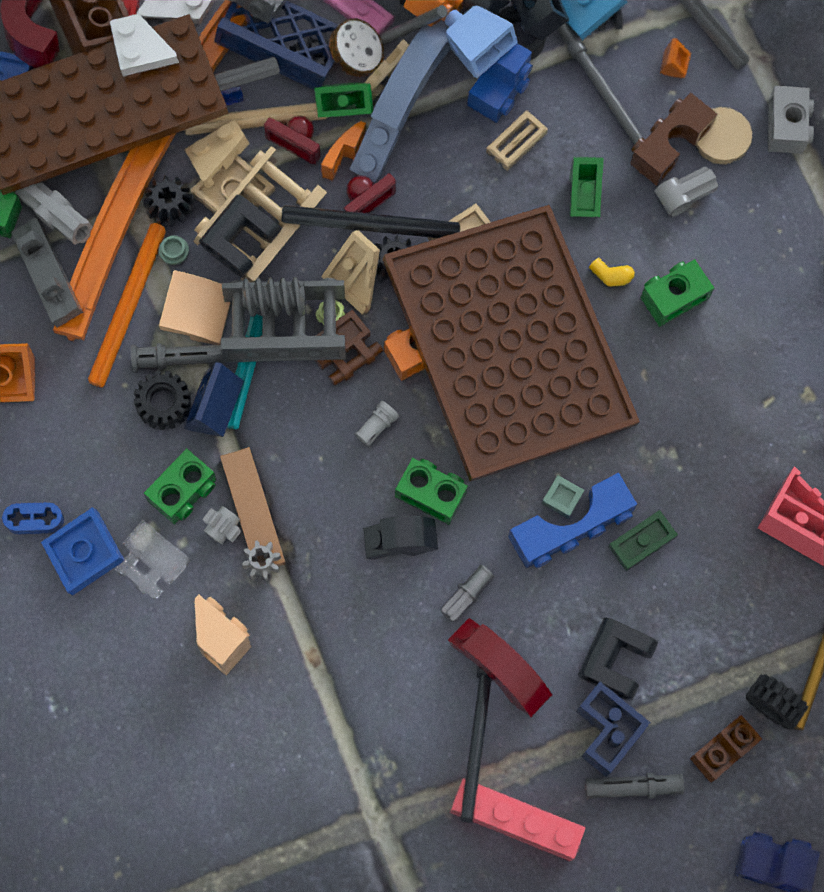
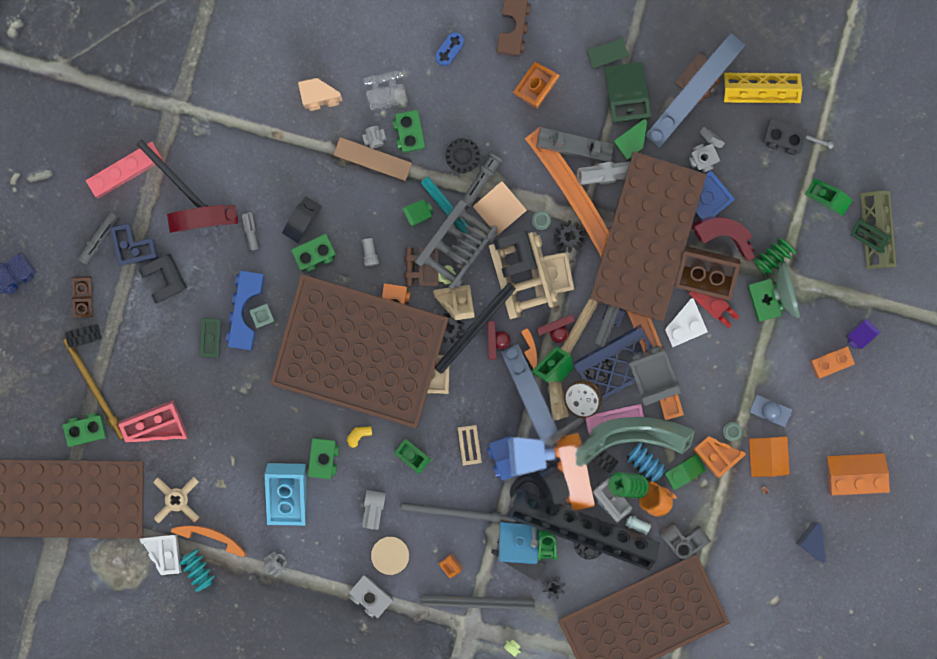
camera: 135 degrees right, 15 degrees up
blue plate [41,507,125,595] -> none
orange axle [88,223,166,388] -> none
white wing [110,14,179,76] -> none
dark blue slope [184,362,244,437] -> none
tan wing [185,119,249,189] -> none
light grey gear [242,541,281,581] -> none
reddish brown arch [630,92,718,186] -> none
none -> medium azure slope [265,463,306,526]
none -> green slope [402,199,434,228]

